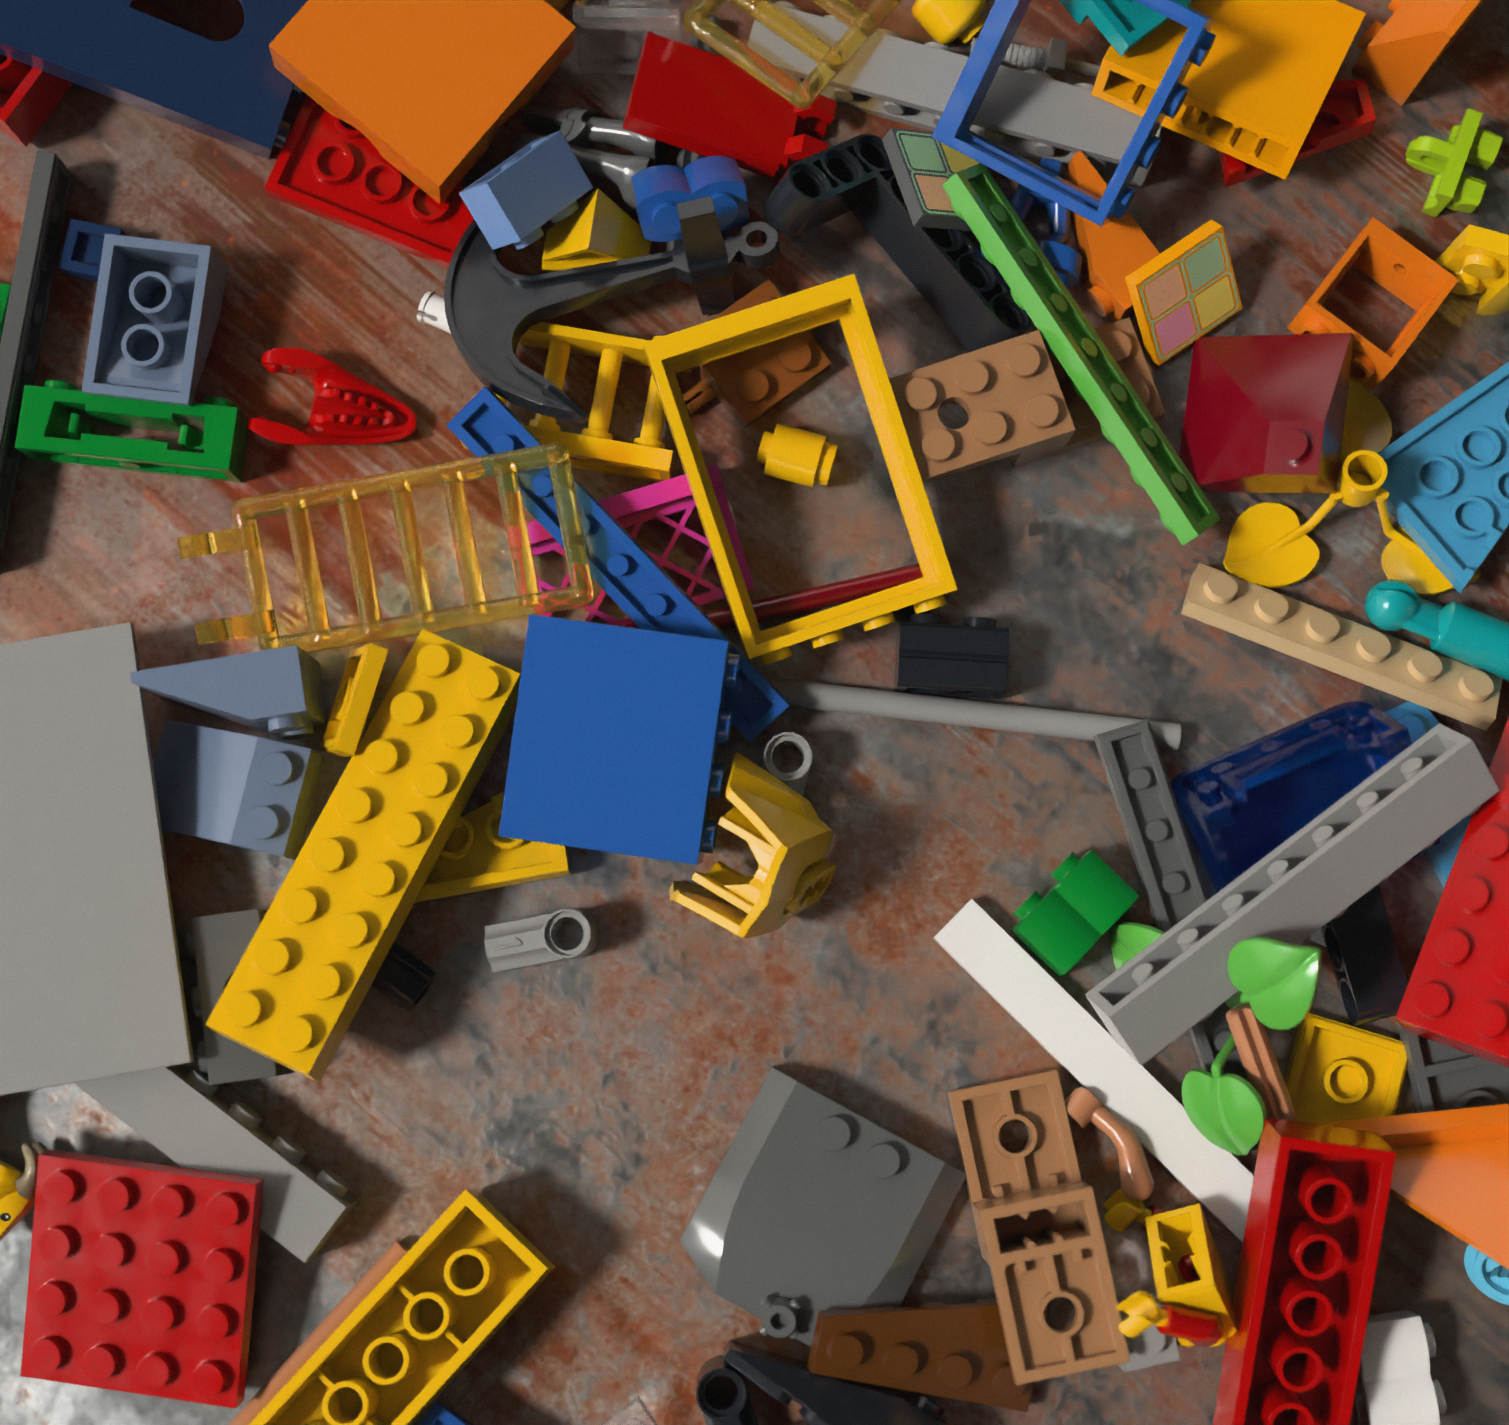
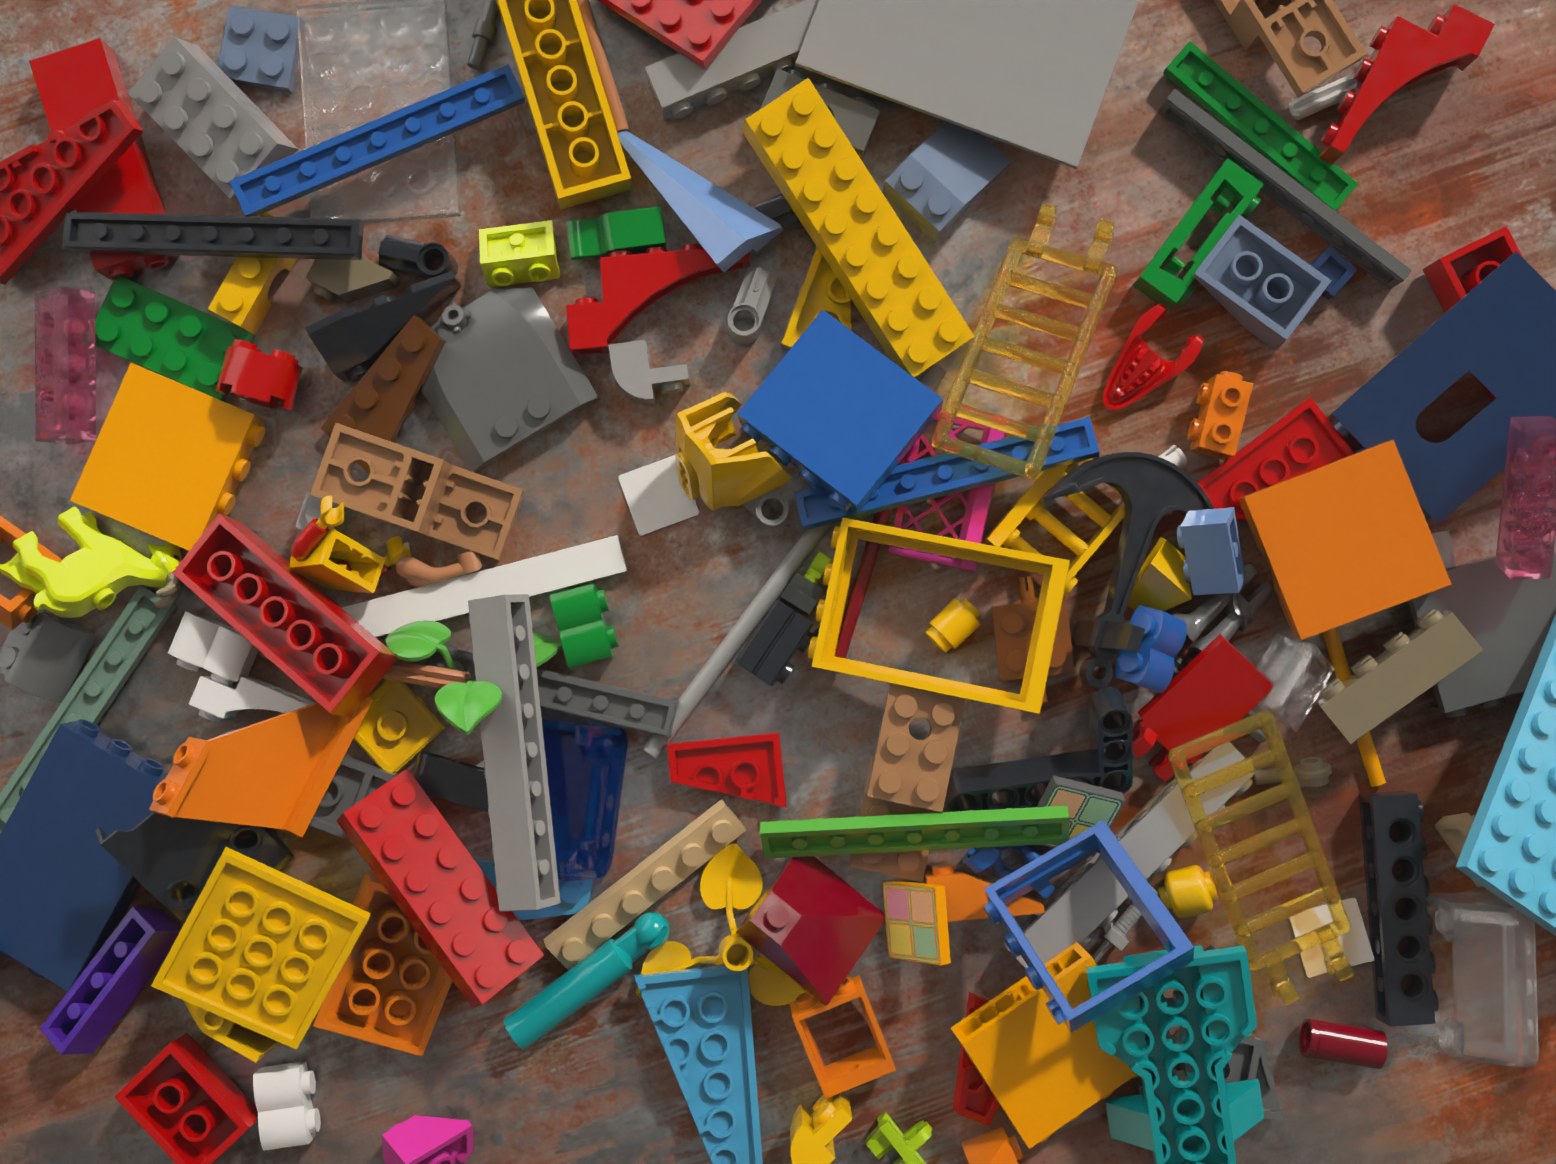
camera: 120 degrees right, 5 degrees up
sand blue slope [130,645,328,740] -> none
yellow tile [319,643,389,757] -> none
none -> white slope [189,676,316,722]
none -> neon yellow bracket [479,220,560,287]
none -> green piece [566,206,667,260]
none -> red arch [566,244,751,356]
none -> light grey brick [608,340,691,405]
none -> medium blue wedge [617,130,783,272]
none -> white sticker [618,455,699,536]
none -> red wing [667,732,787,808]
none -> pearl dark grey piece [779,552,832,617]
none -> orange brick [1187,371,1254,461]

